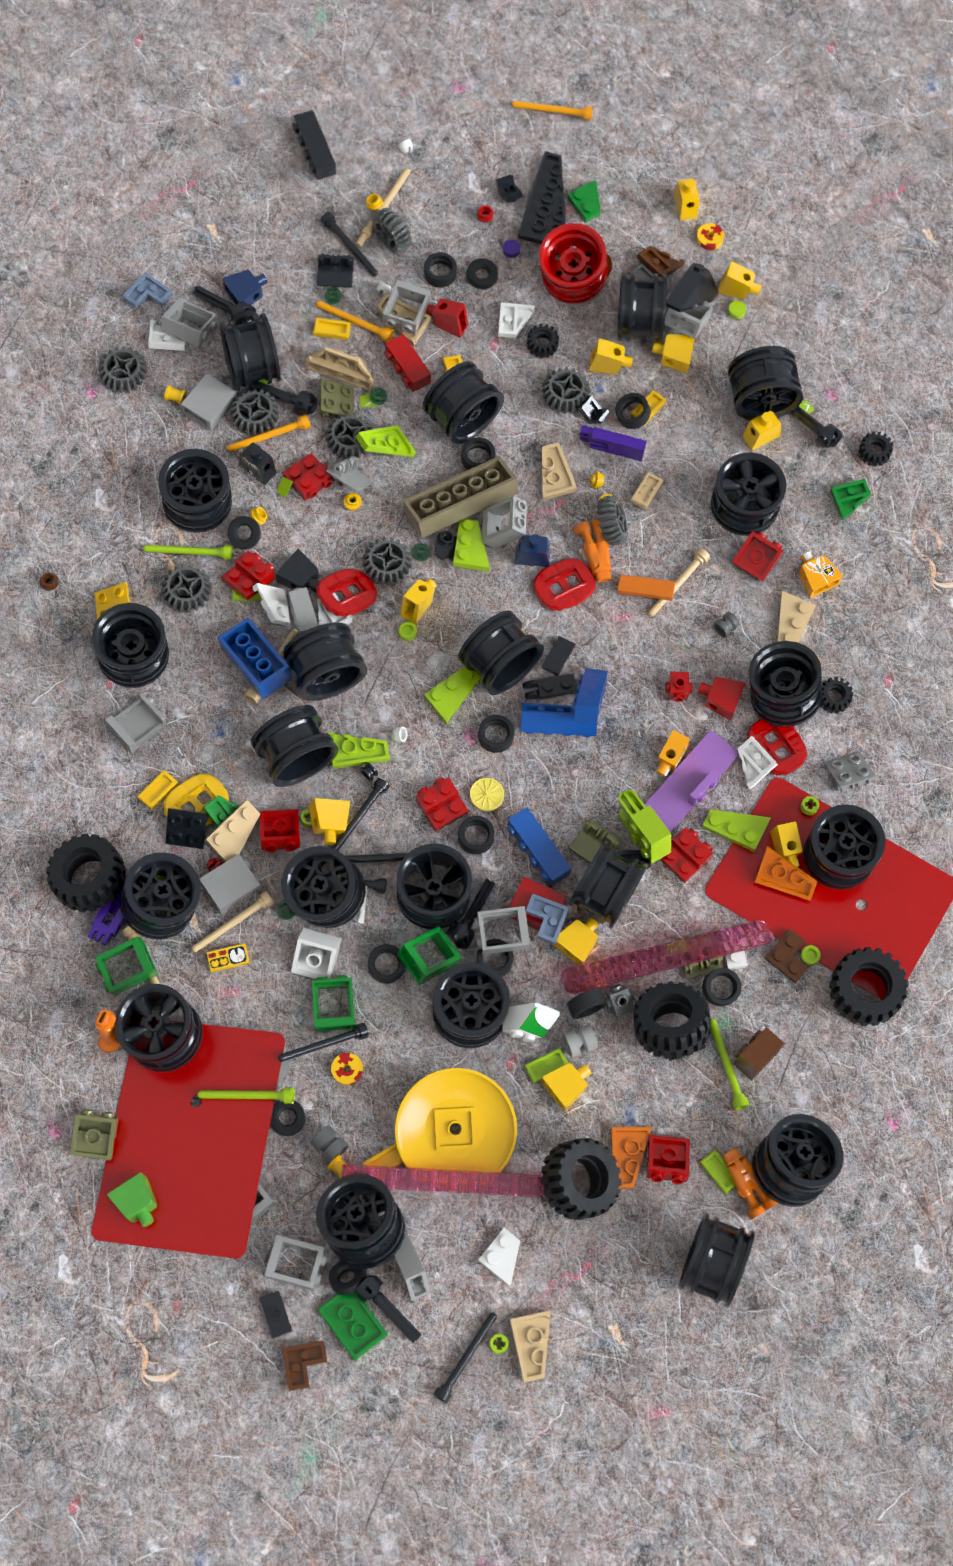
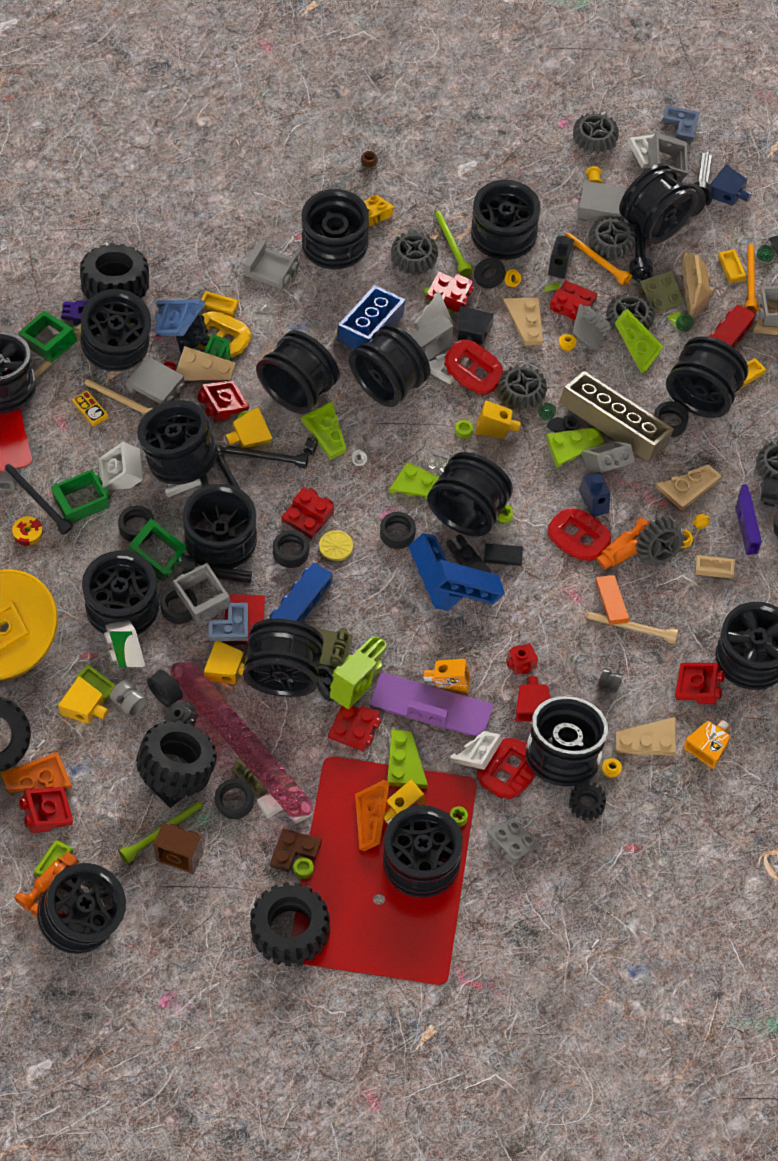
camera: 70 degrees right, 10 degrees down
none -> medium blue wing [155,299,206,336]
none -> tan wing [503,297,543,346]

